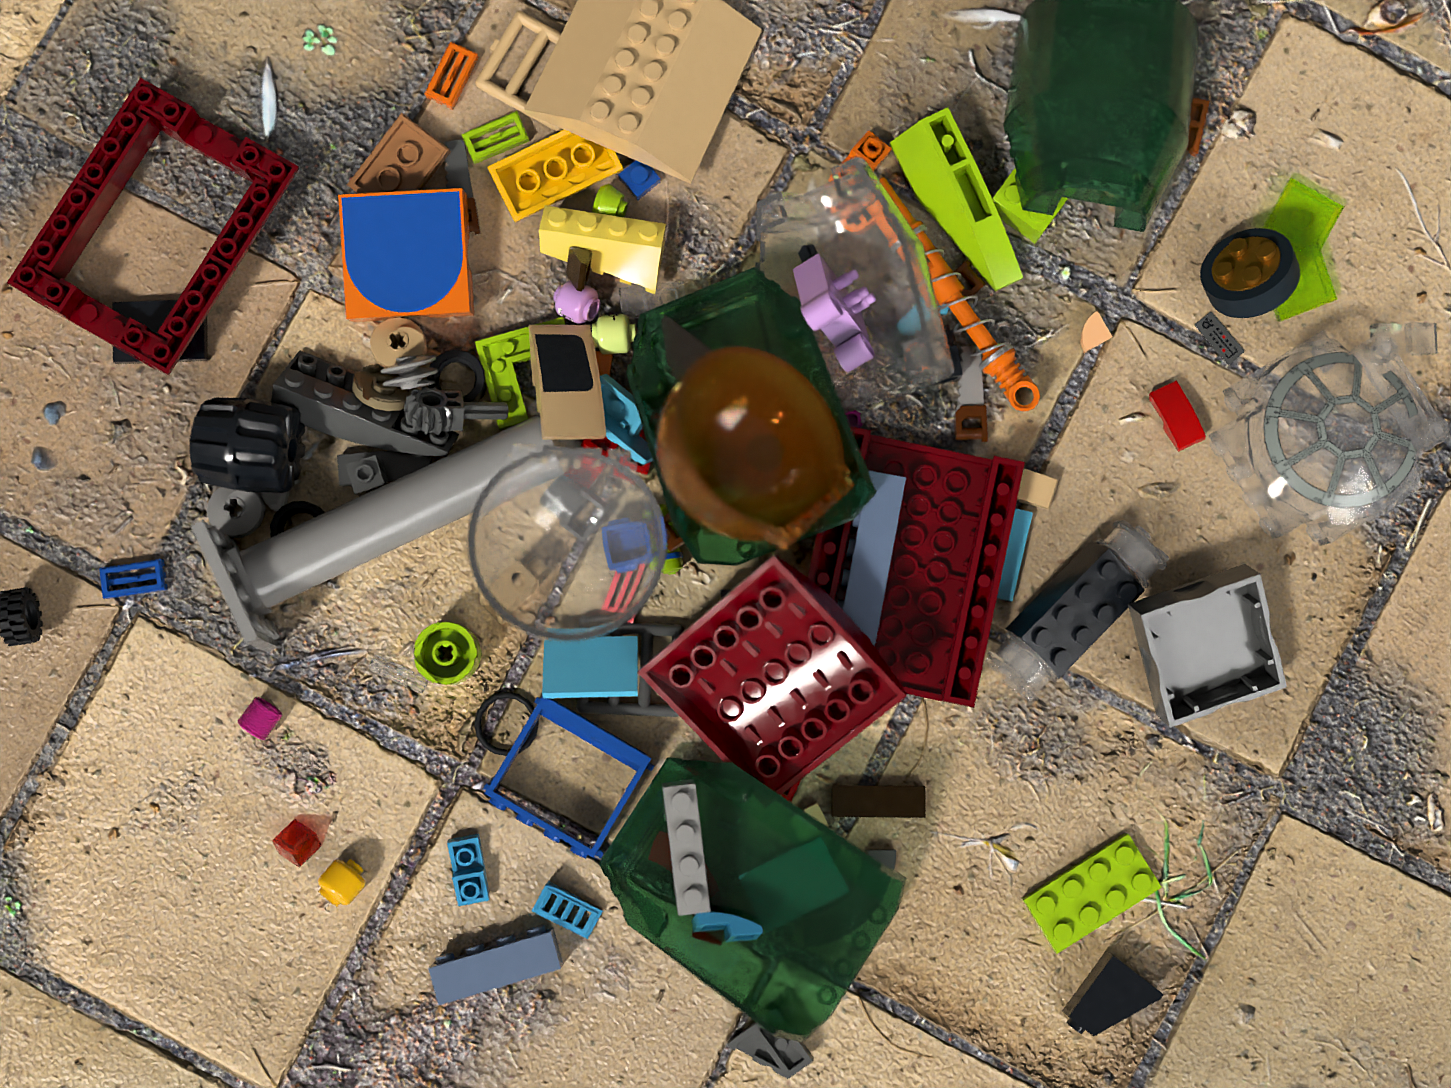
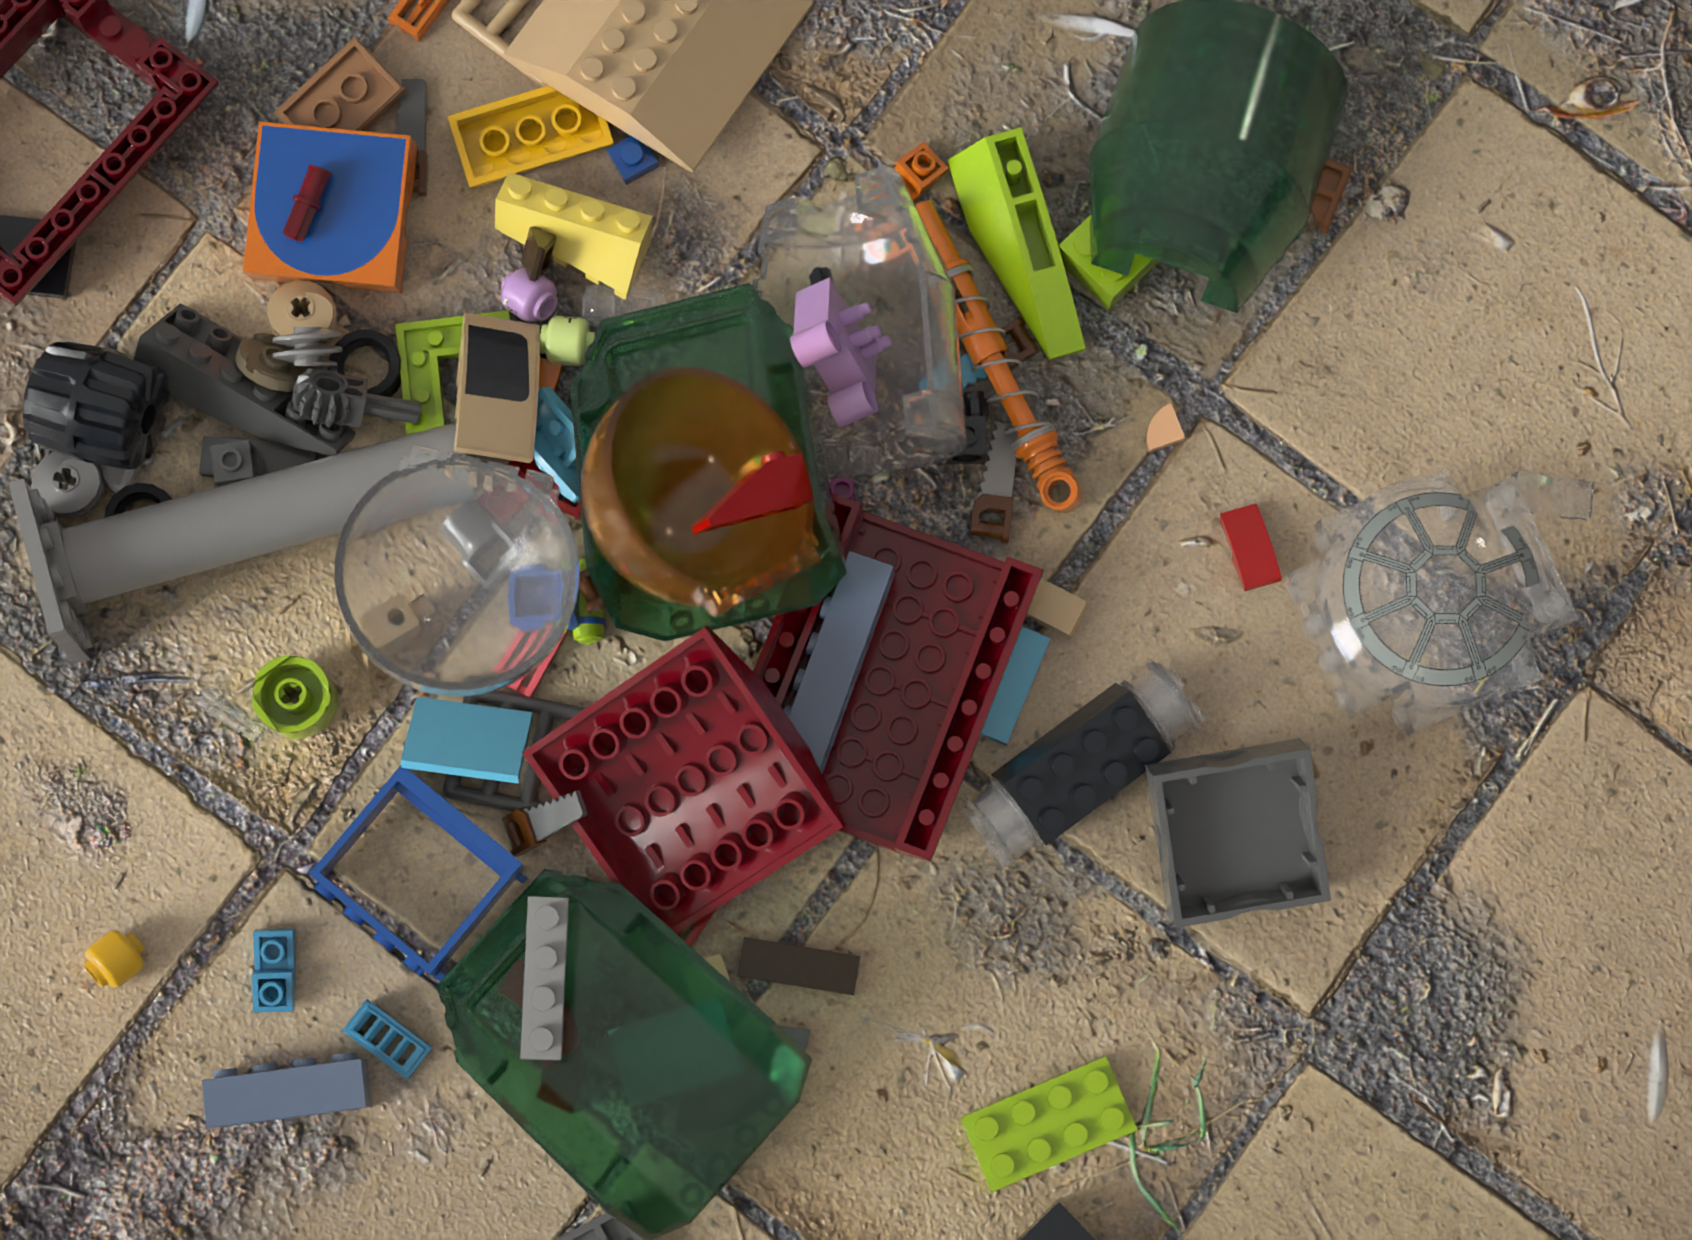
camera: 15 degrees right, 5 degrees down
dark pink piece [237,697,283,740] -> none
clear red slope [272,819,321,868] -> none
lime tile [461,111,529,164] -> none
black piece [474,692,539,756] -> none
lime cone [592,184,628,217] -> none
clear smoke slope [661,314,716,384] -> none
dark azure slope [692,912,763,942] -> none
dark grey sticker [1195,312,1245,365] -> none
wheel [1200,228,1300,318] -> none
clear neon green tile [1262,178,1344,261] -> none
clear neon green tile [1273,242,1338,322] -> none
none -> dark red axle [283,164,332,242]
none -> piece [502,790,587,857]
none -> red slope [691,451,815,535]

